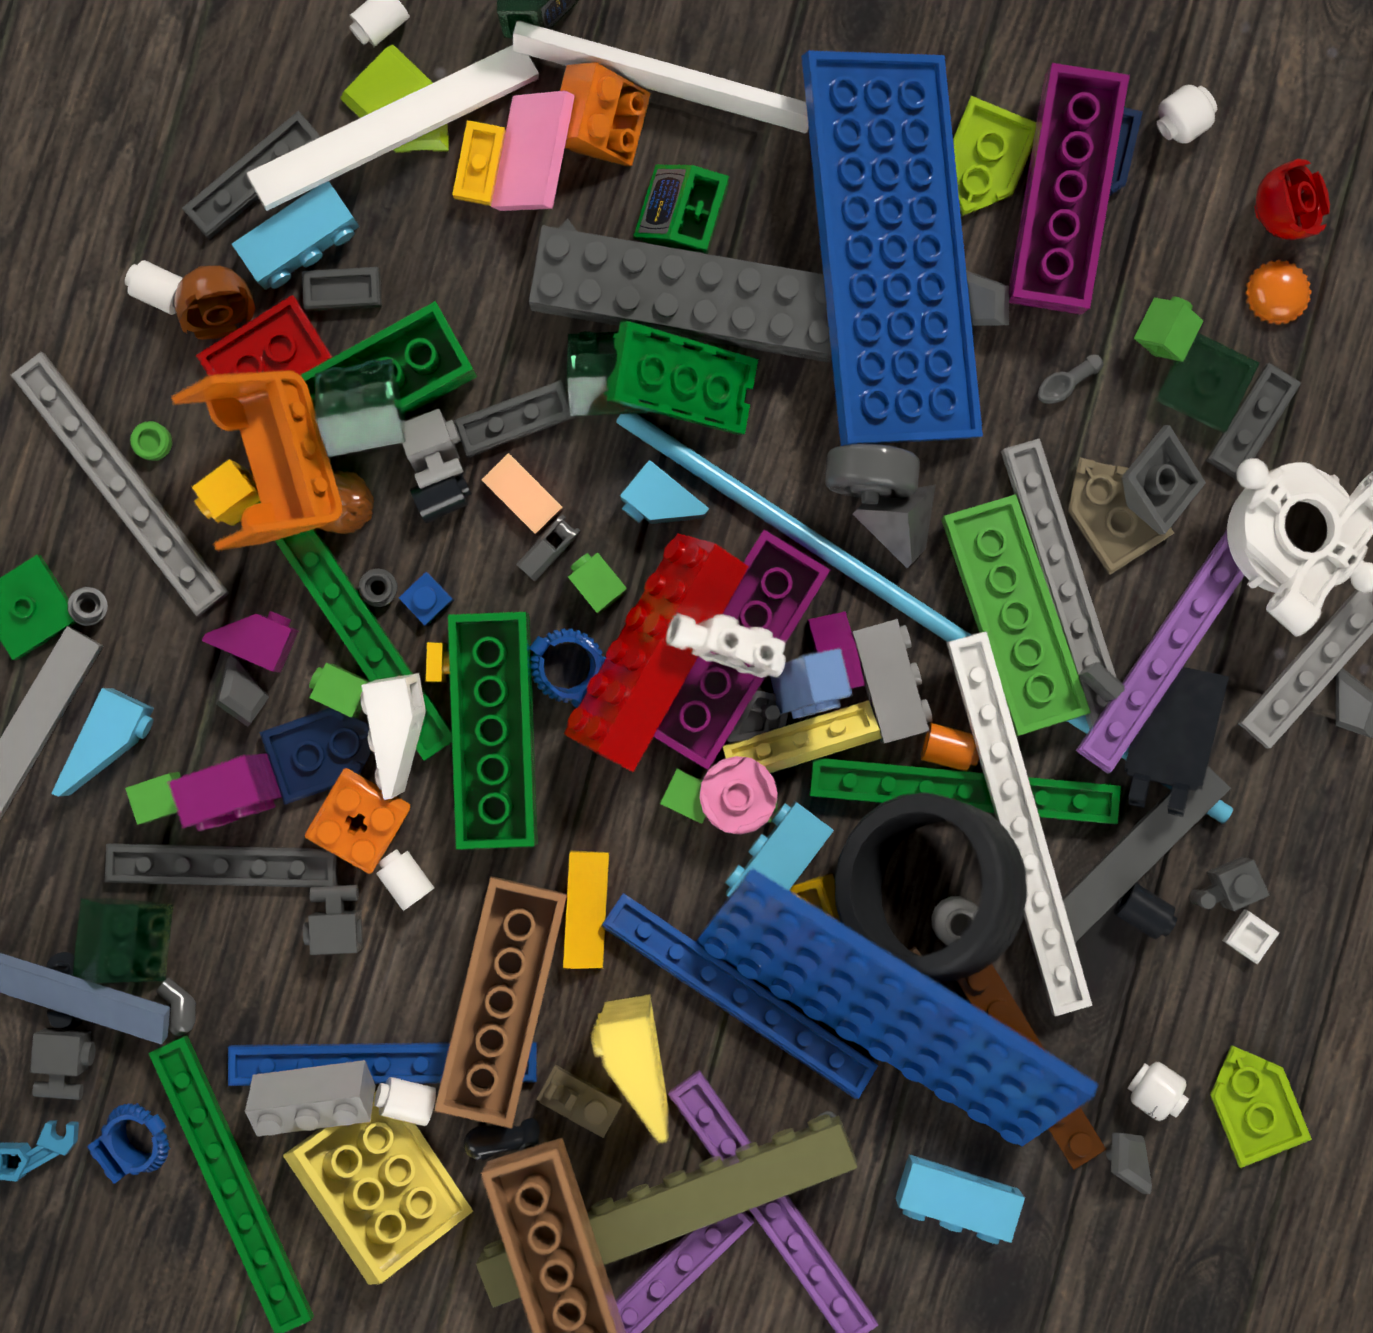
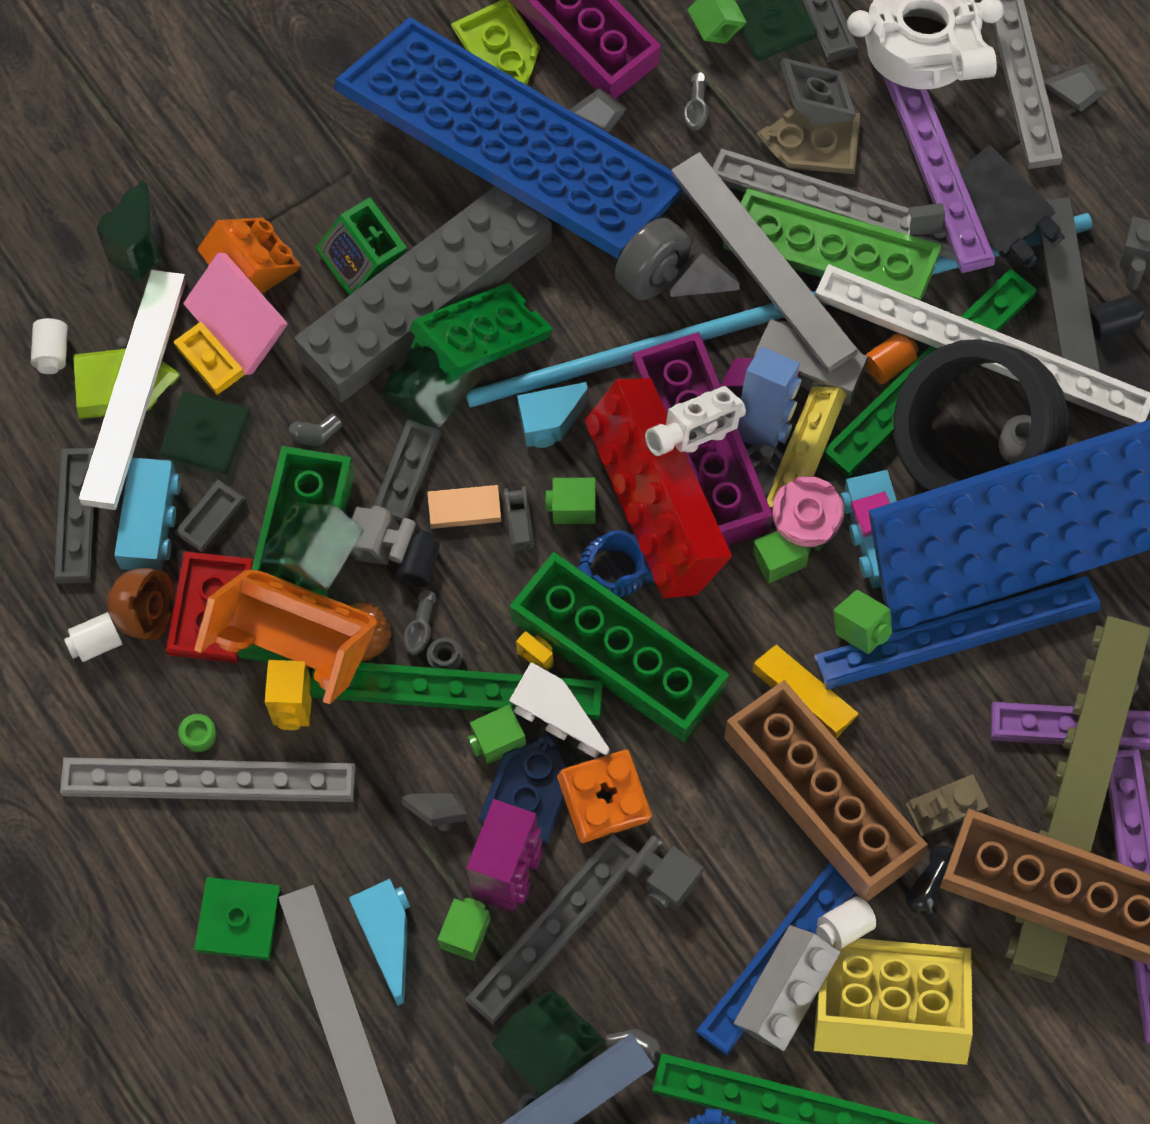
camera: 50 degrees left, 20 degrees down
dark grey plate [67,587,108,626] -> none
magenta slope [202,611,299,673] -> none
white brick [376,849,434,911] -> none
blue plate [399,572,454,626] -> none
white tile [513,21,808,133] -> none
light yellow slope [592,995,669,1142] -> none
none -> clear green plate [159,391,250,475]
none -> dark grey arm [289,413,343,447]
none -> dark grey piece [404,590,436,655]
none -> light grey tile [671,152,858,373]
none -> bright green brick [833,590,892,654]
none -> dark pink tile [851,491,890,538]

